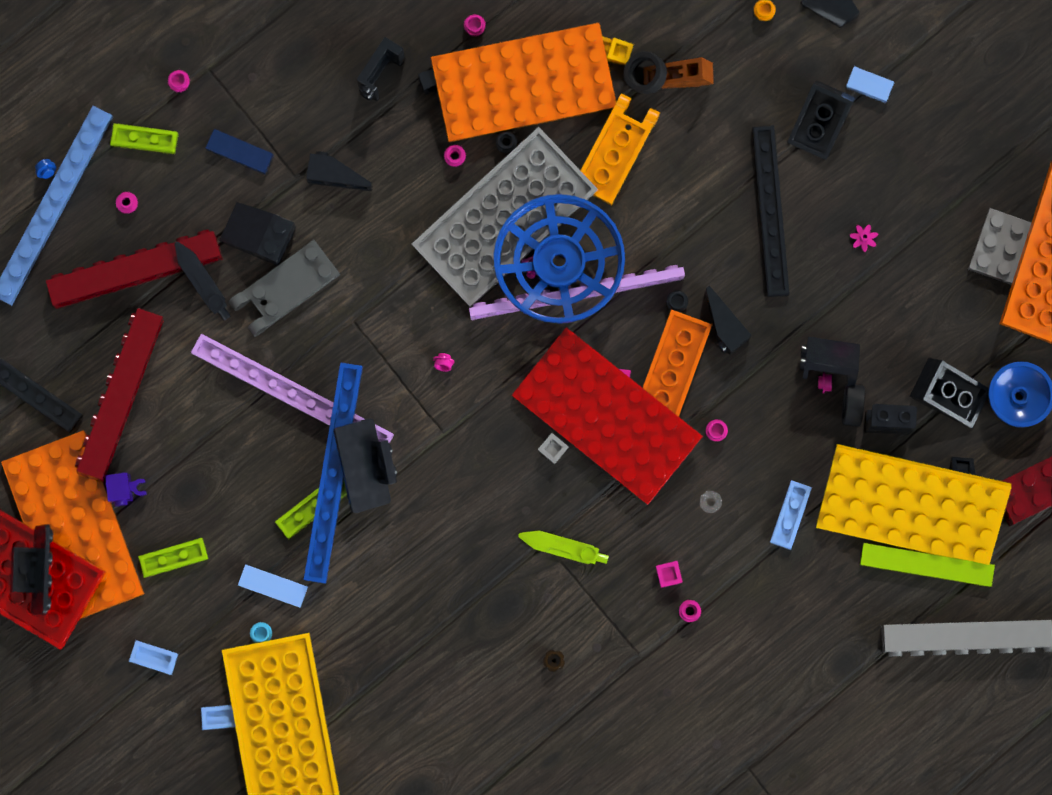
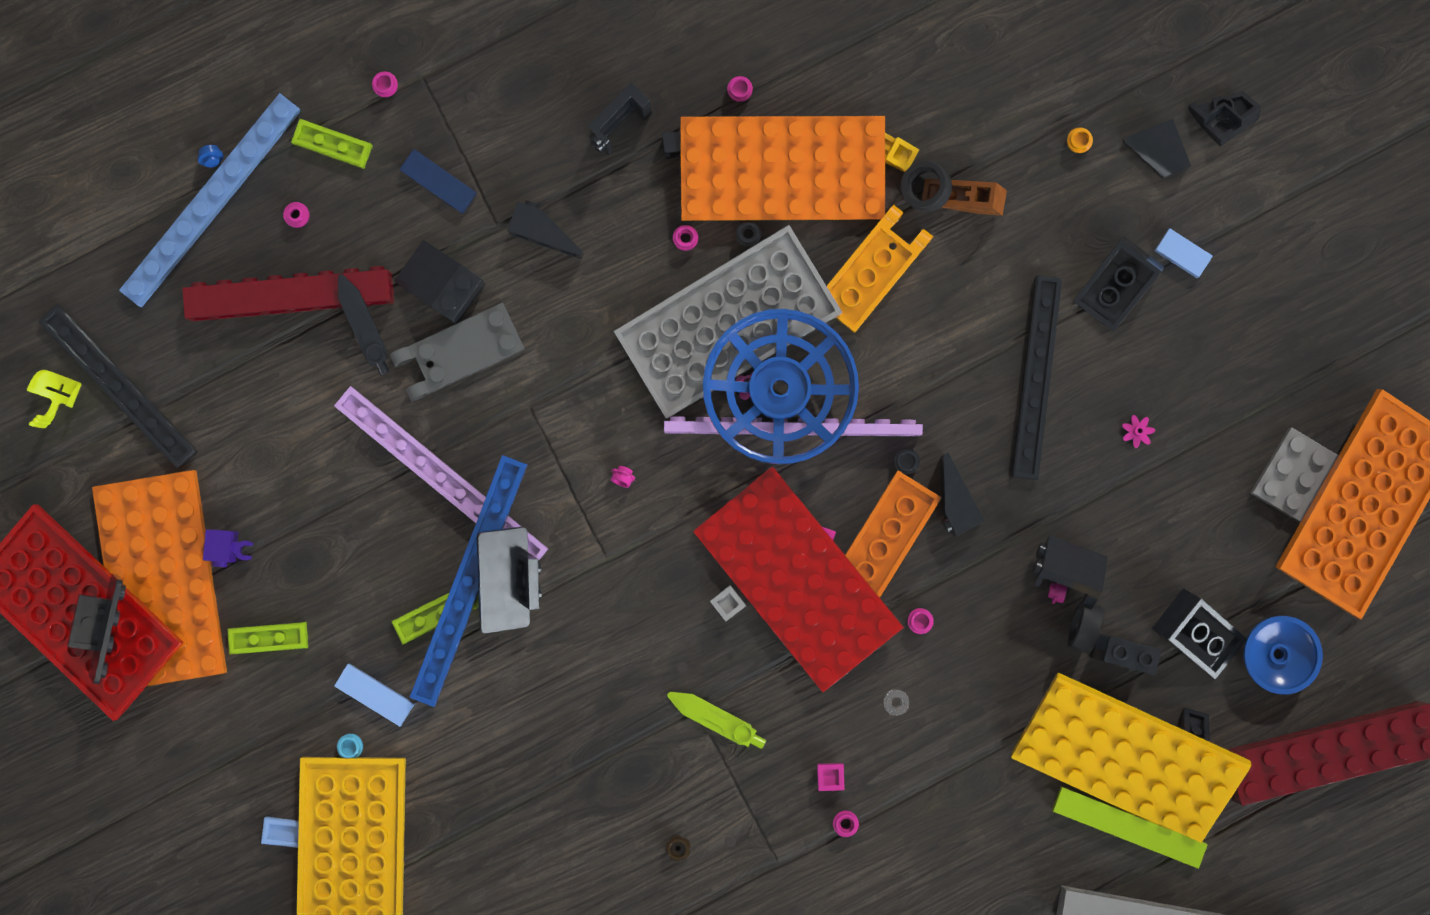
camera: 10 degrees right, 5 degrees up
dark red brick [75,308,164,483] -> none
light blue tile [129,640,179,675] -> none
light blue tile [770,480,812,550] -> none

